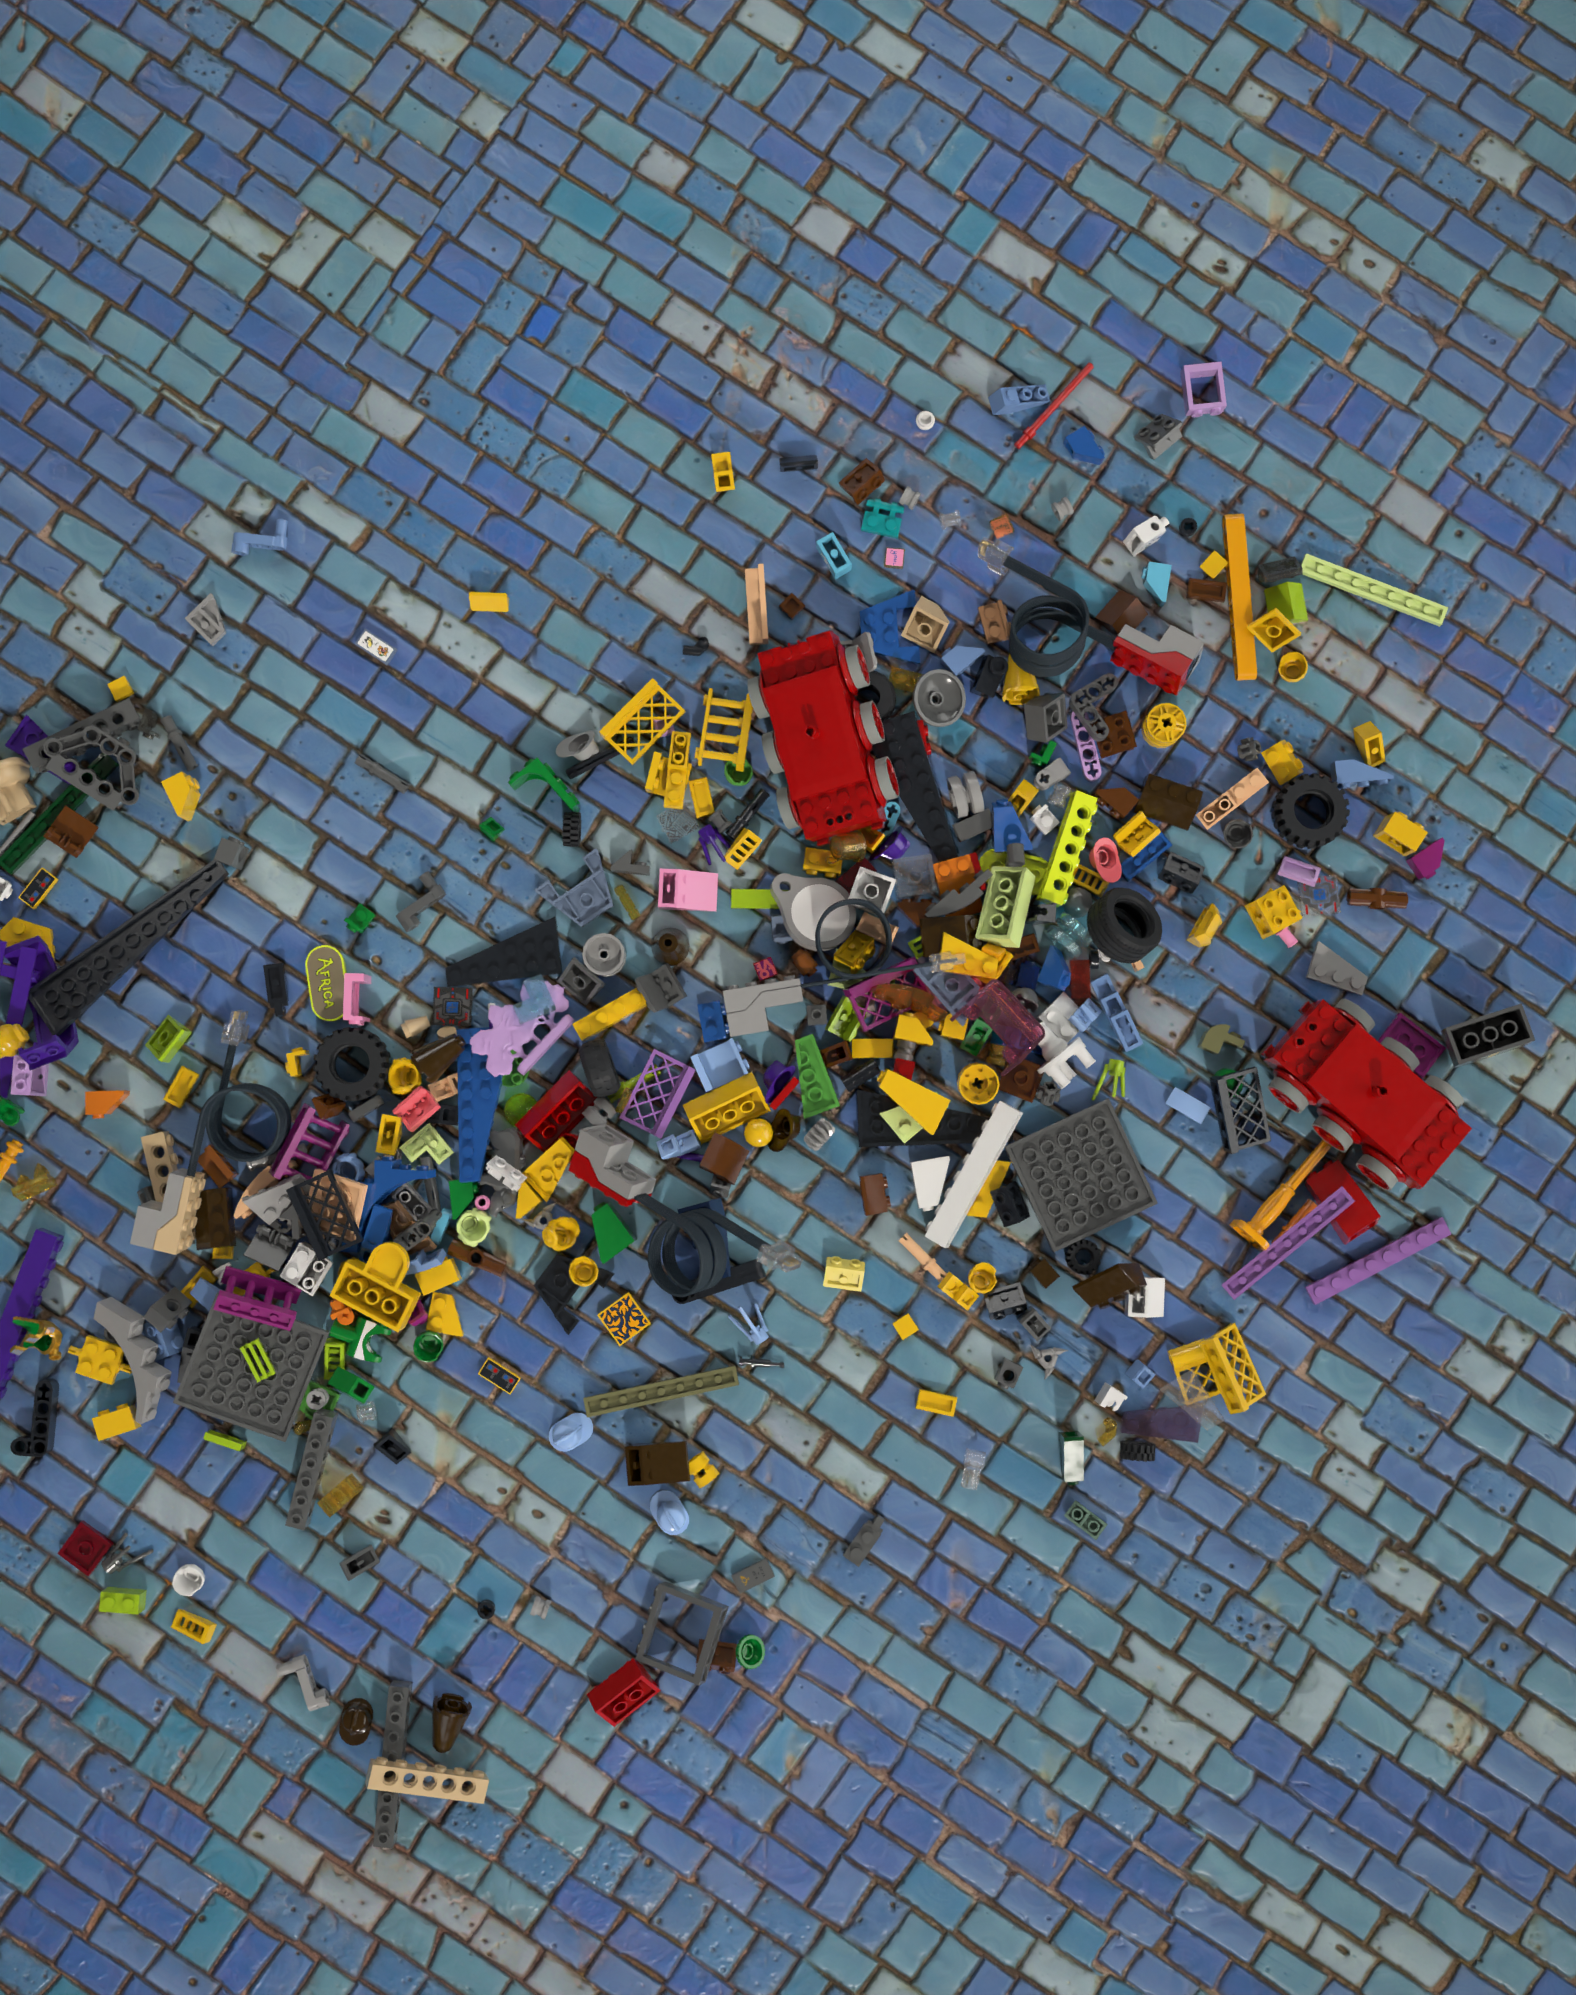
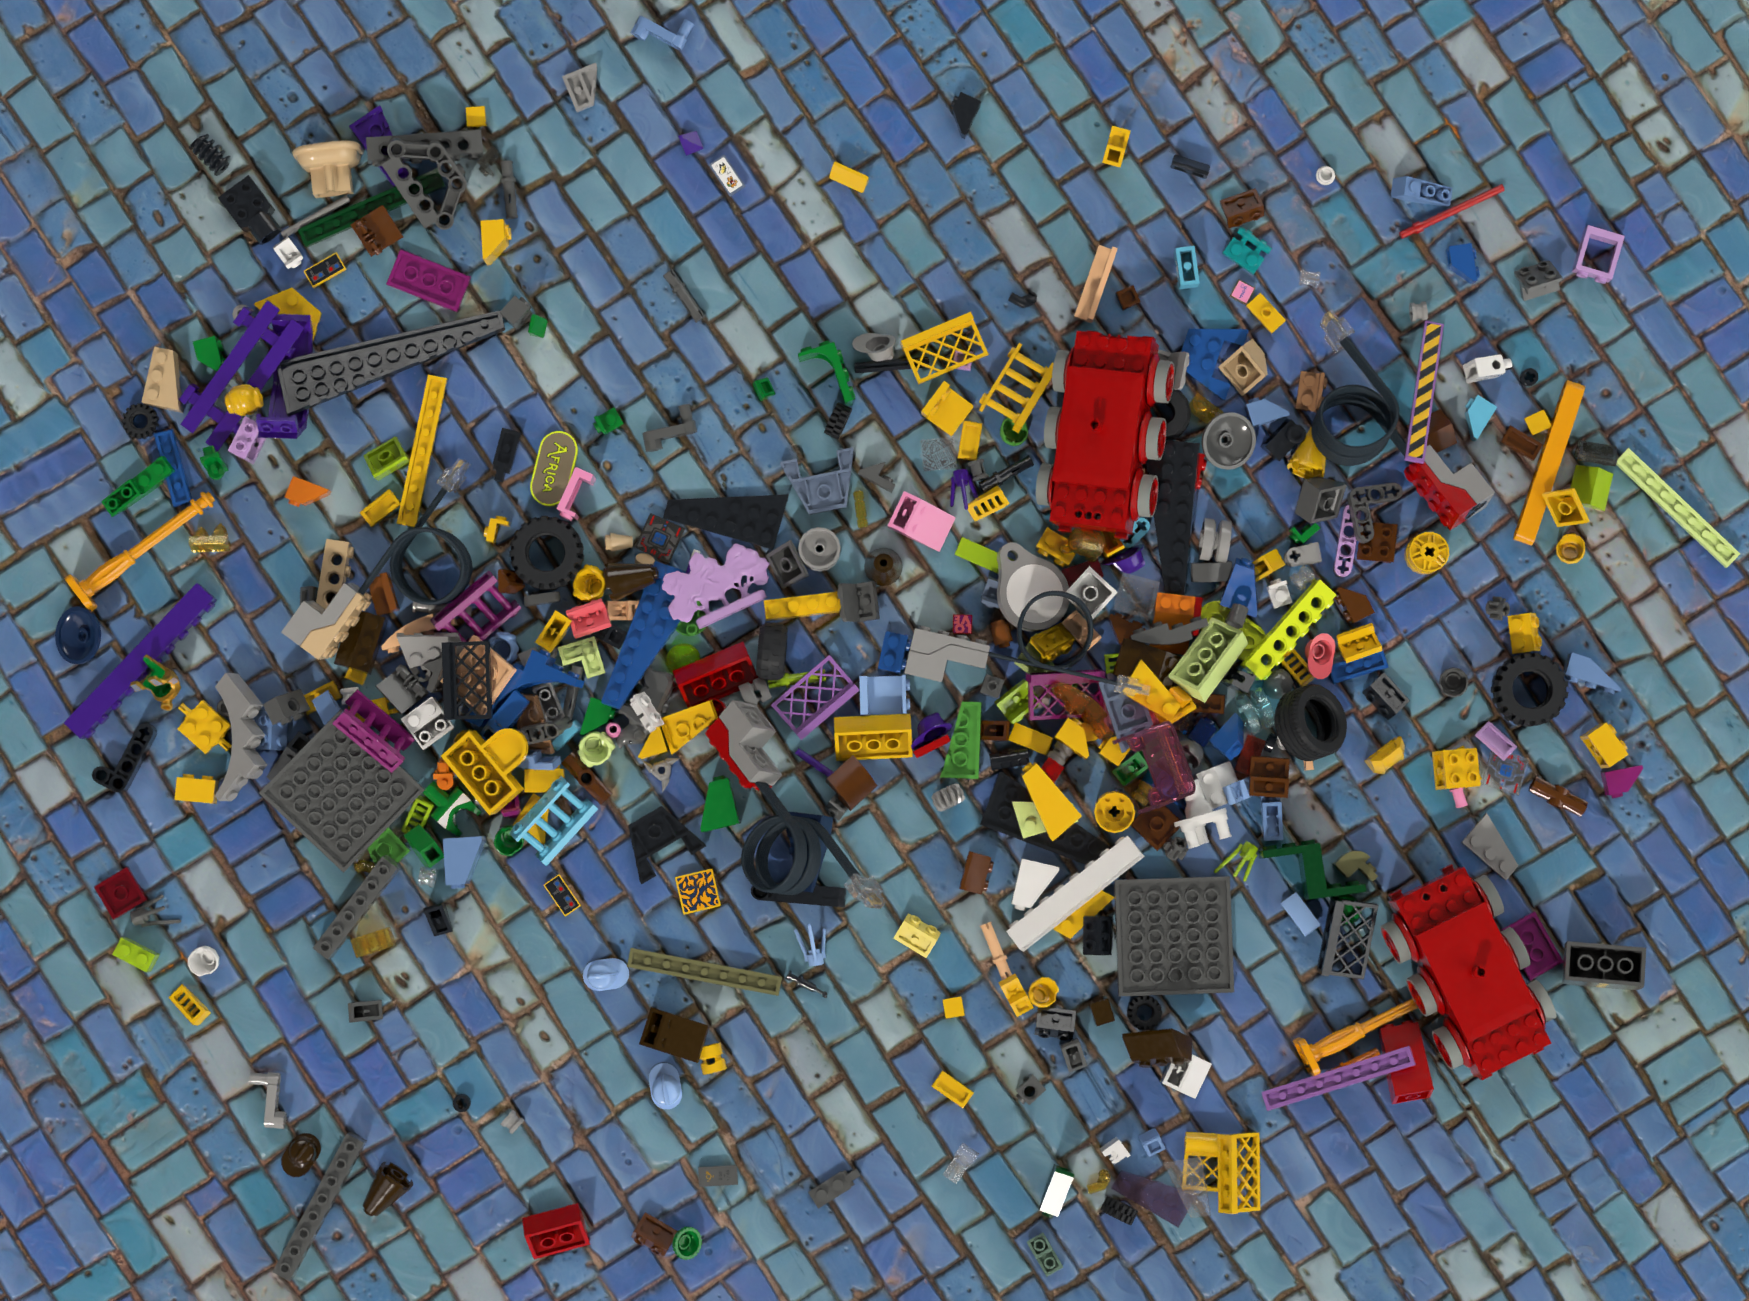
camera: 25 degrees right, 0 degrees up
lime tile [203,1429,247,1451] -> none
lime tile [240,1338,276,1383] -> none
light grey wheel [306,1388,329,1410] -> none
tan brick [365,1757,489,1804] -> none
clear light blue plate [513,974,556,1024] -> none
yellow hair [542,1216,580,1251] -> none
yellow hair [569,1256,599,1287] -> none
clear yellow tile [615,1087,632,1114] -> none
dark grey window [636,1582,729,1685] -> none
light blue slope [656,1129,701,1159] -> none
yellow slope [664,731,691,809] -> none
yellow hair [744,1119,773,1148] -> none
dark brown piece [767,1109,801,1152] -> none
light grey wheel [899,486,921,510] -> none
tile [989,514,1015,539] -> none
light grey piece [1031,1345,1069,1380] -> none
dark brown slope [1133,773,1204,831] -> none
light nougat slope [1196,768,1269,830] -> none
medium lavender plate [1305,1217,1451,1305] -> none
yellow slope [1353,721,1386,767] -> none
none -> magenta tile [386,249,471,313]
none -> yellow plate [396,375,448,527]
none -> medium blue slope [443,836,486,889]
none -> medium azure fence [510,776,598,866]
none -> green slope [528,314,548,338]
none -> dark purple slope [678,131,704,156]
none -> black slope [951,92,981,139]
none -> yellow plate [1246,293,1286,334]
none -> reddish brown slope [1249,756,1290,798]
none -> dark green bracket [1258,840,1367,900]
none -> tile [1404,320,1444,464]

